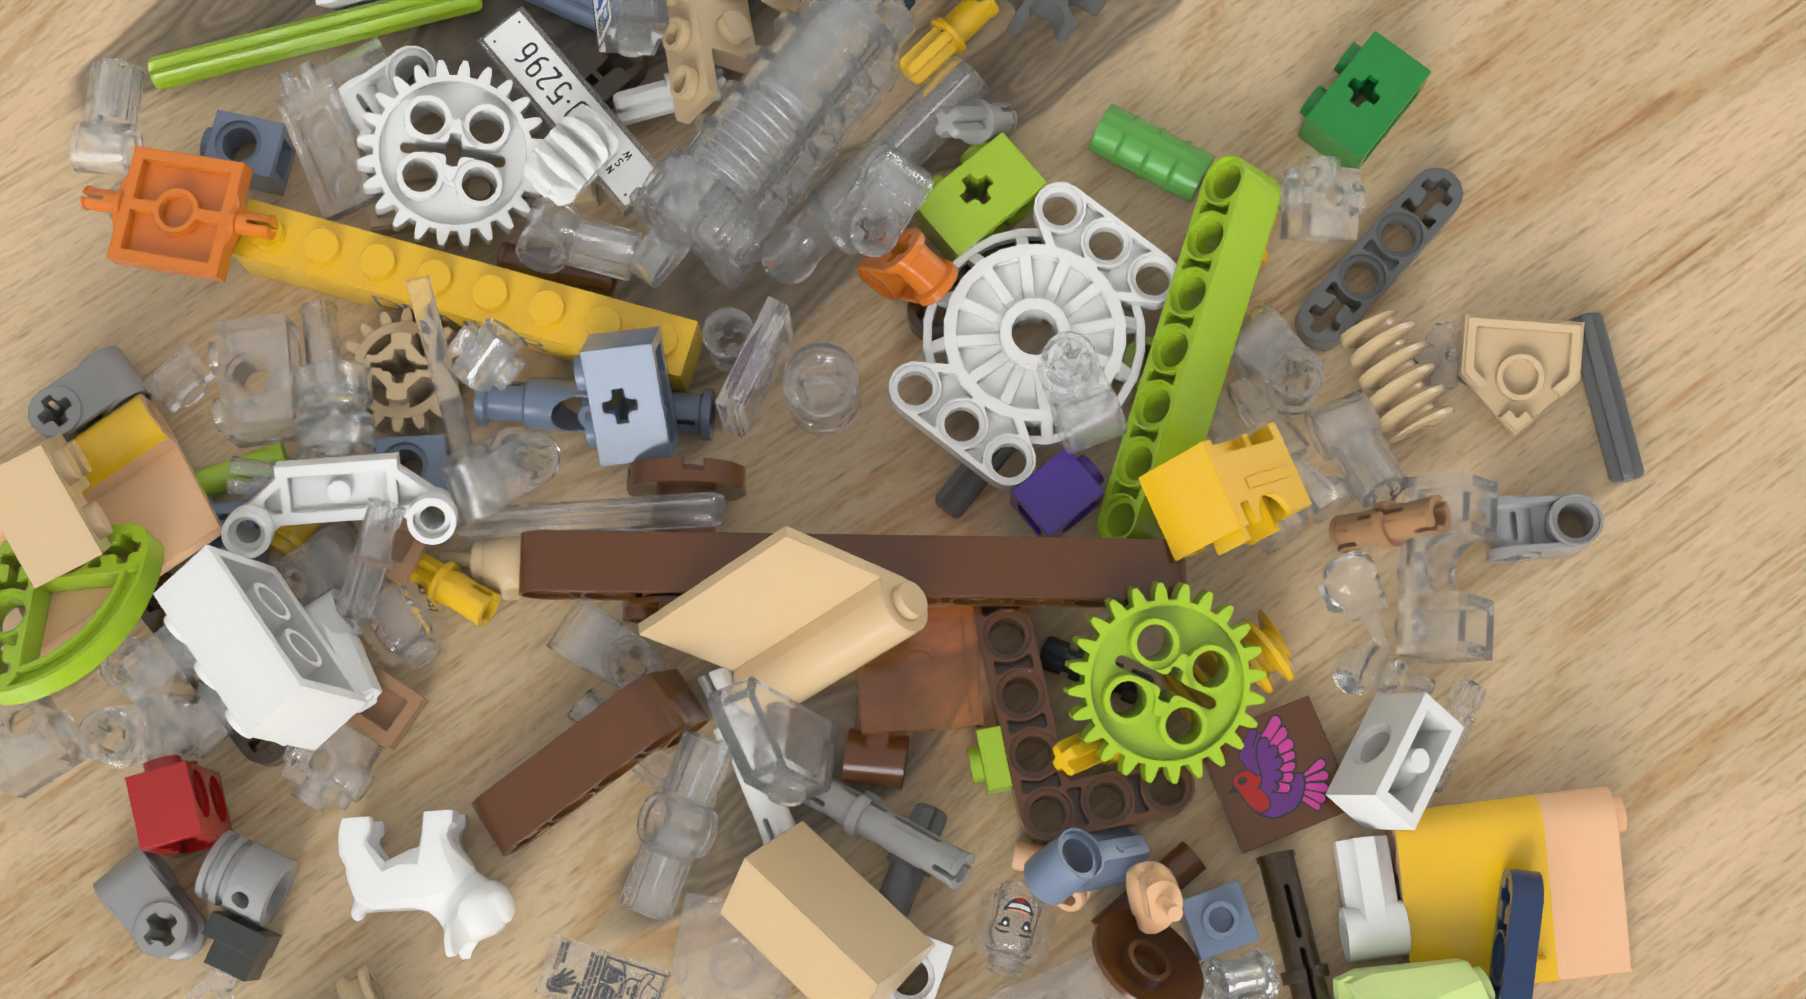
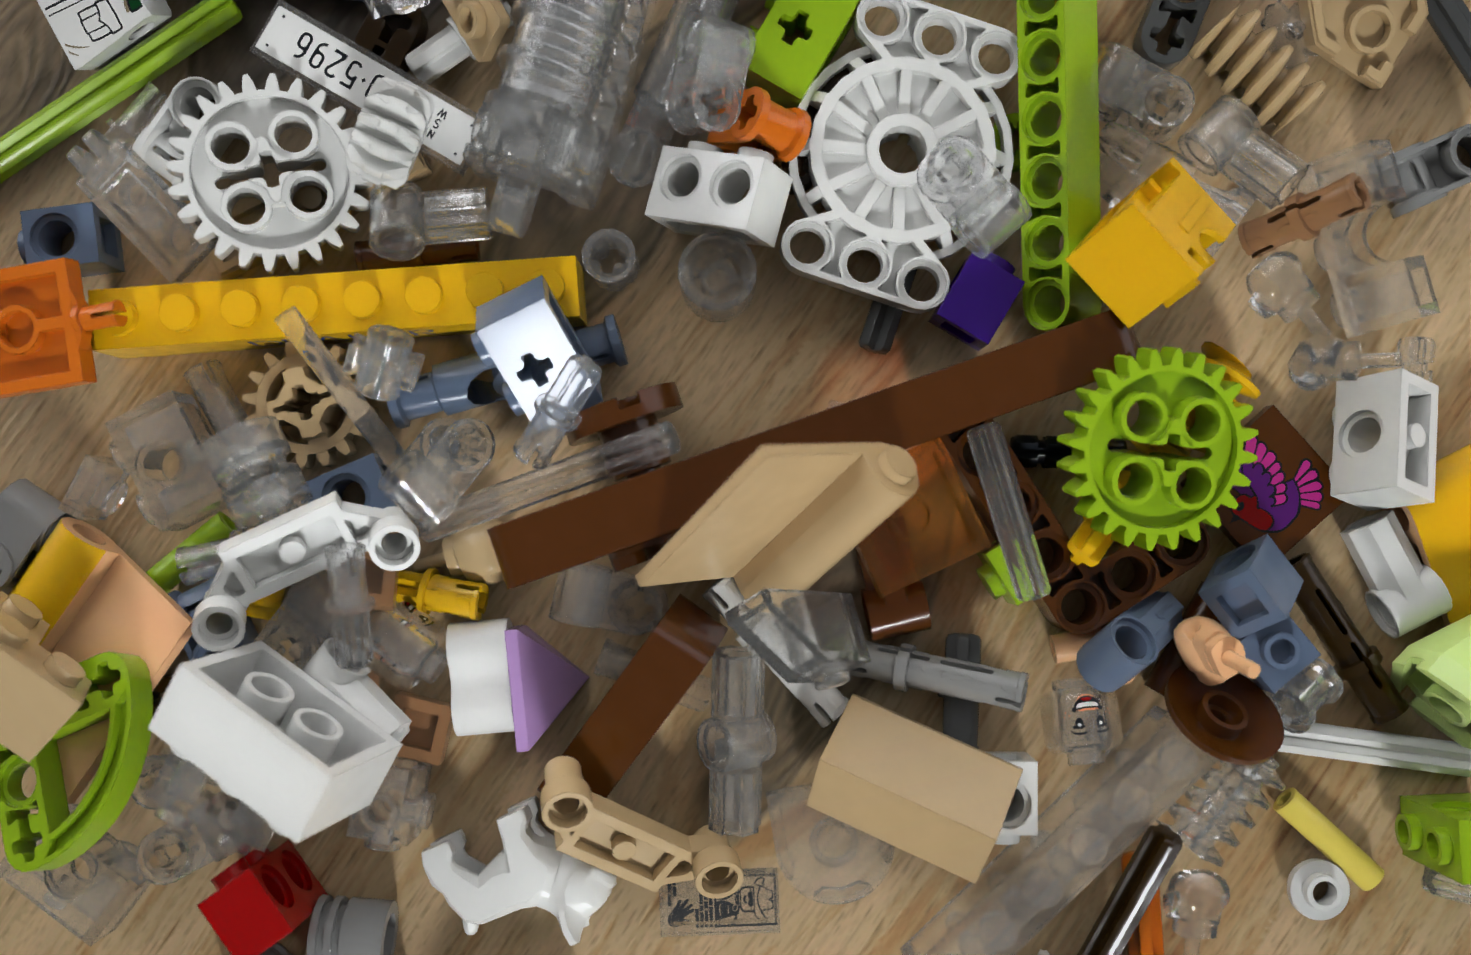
camera: 25 degrees left, 10 degrees up
clear tile [715,296,795,438] -> none
none -> white axle [446,618,514,736]
none -> lavender slope [505,625,589,752]
none -> clear axle [513,354,602,469]
none -> tan plate [540,756,744,899]
none -> white brick [644,141,793,248]
none -> clear axle [967,422,1051,602]
none -> sand blue brick [1198,533,1304,640]

